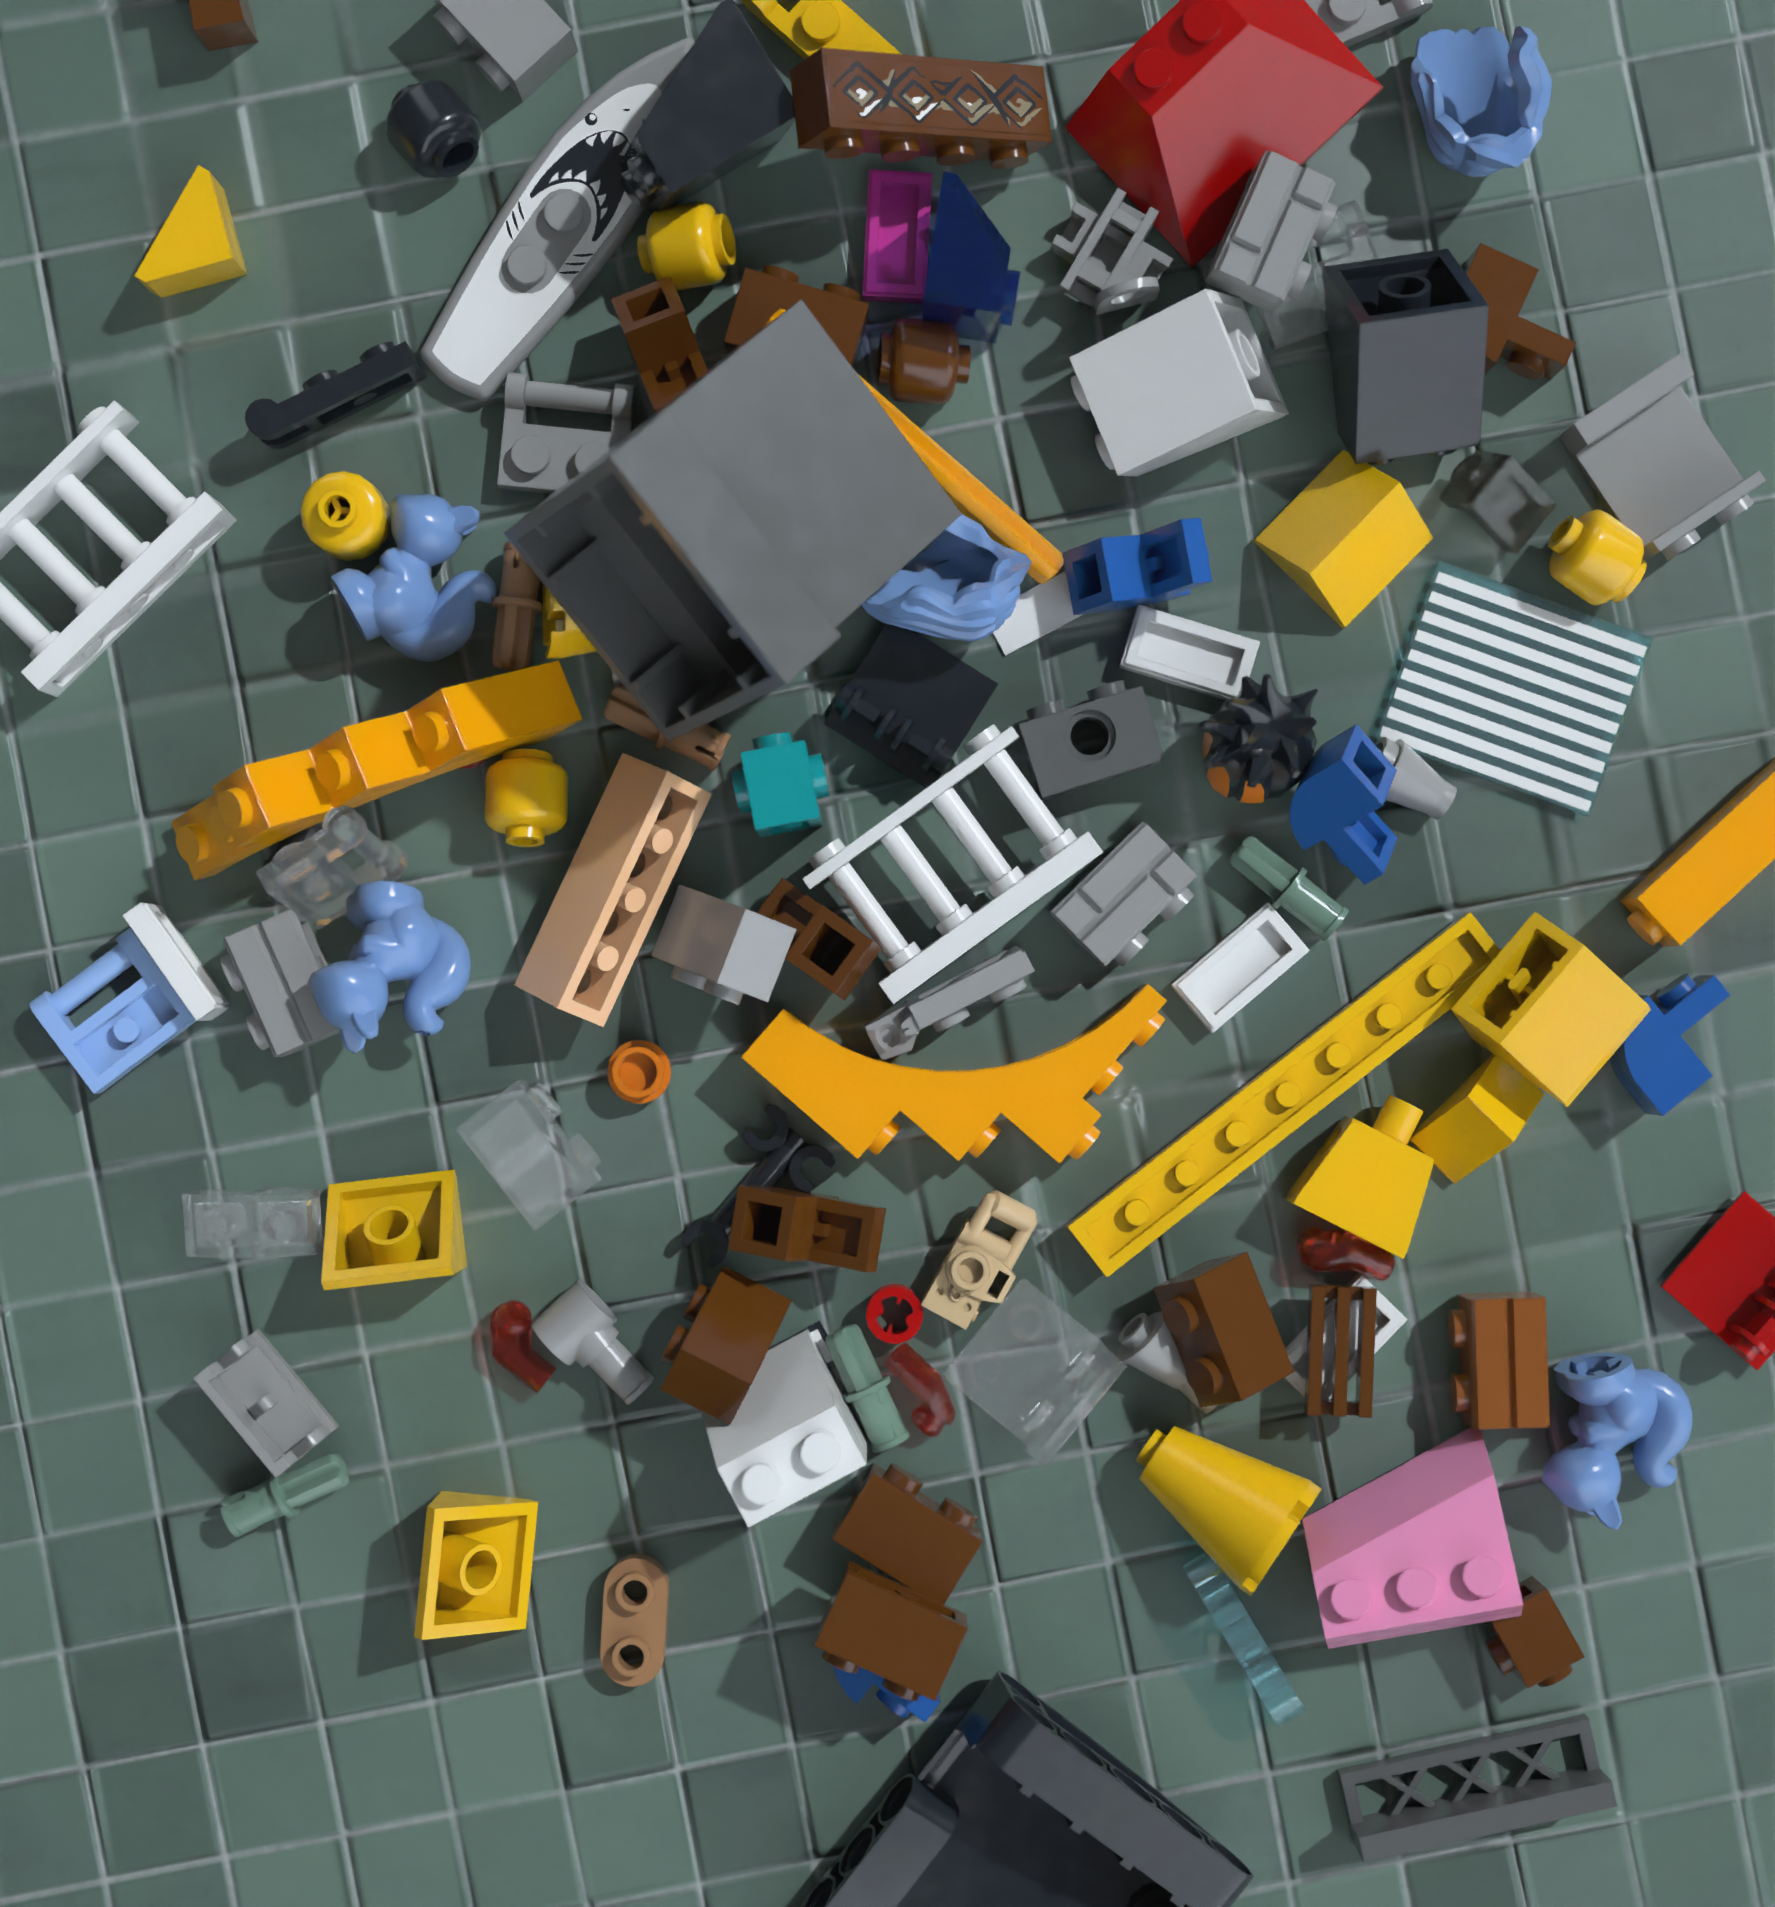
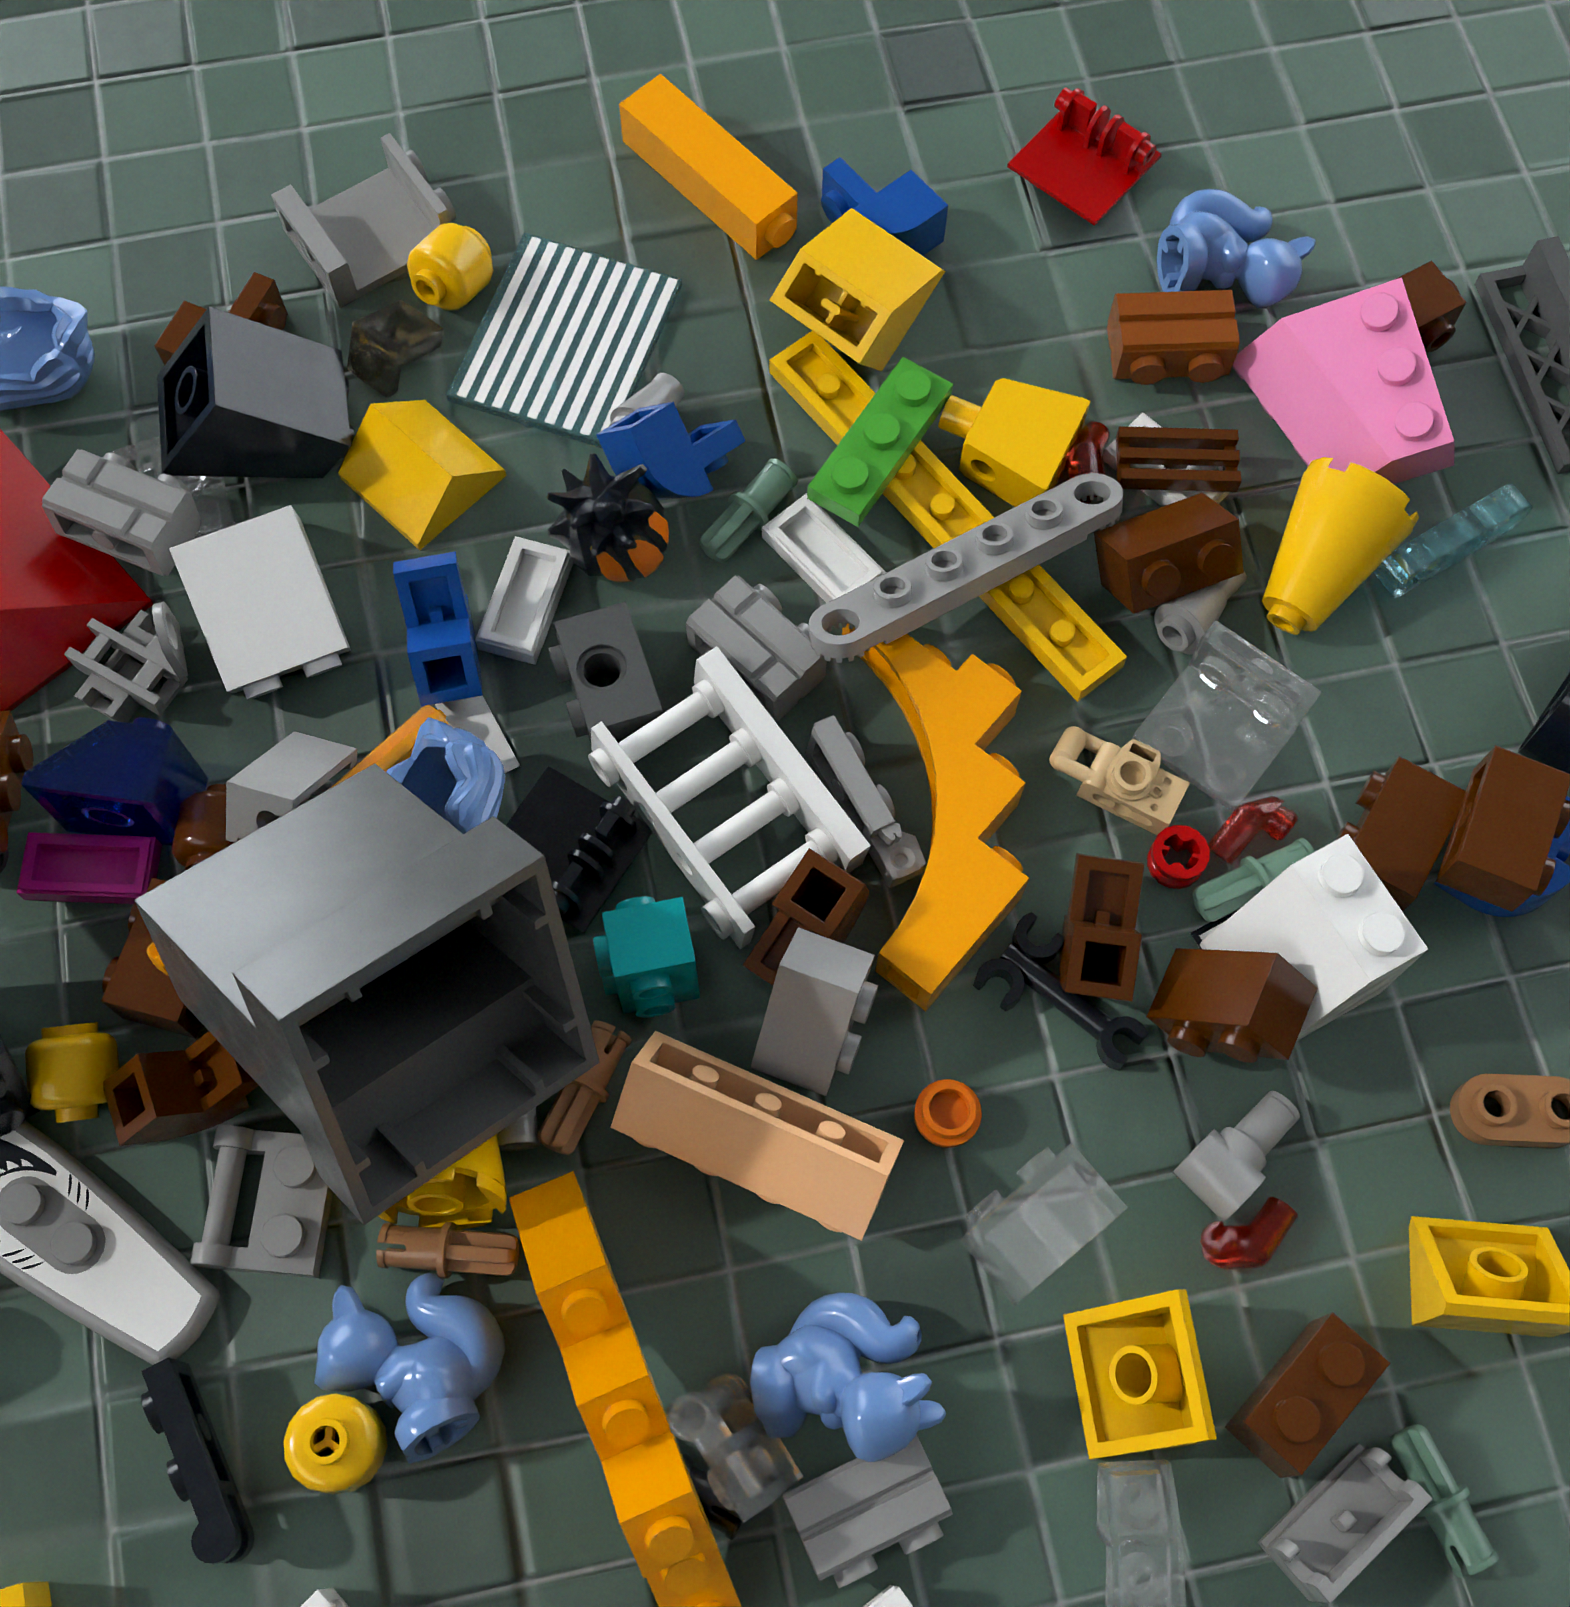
camera: 90 degrees left, 20 degrees down
yellow head [484,748,568,847] -> none
yellow slope [1410,1054,1544,1184] -> none
none -> light grey hinge [226,731,357,843]
none -> bright green plate [807,356,953,527]
none -> light grey plate [809,473,1123,663]
none -> reddish brown brick [1225,1312,1390,1478]

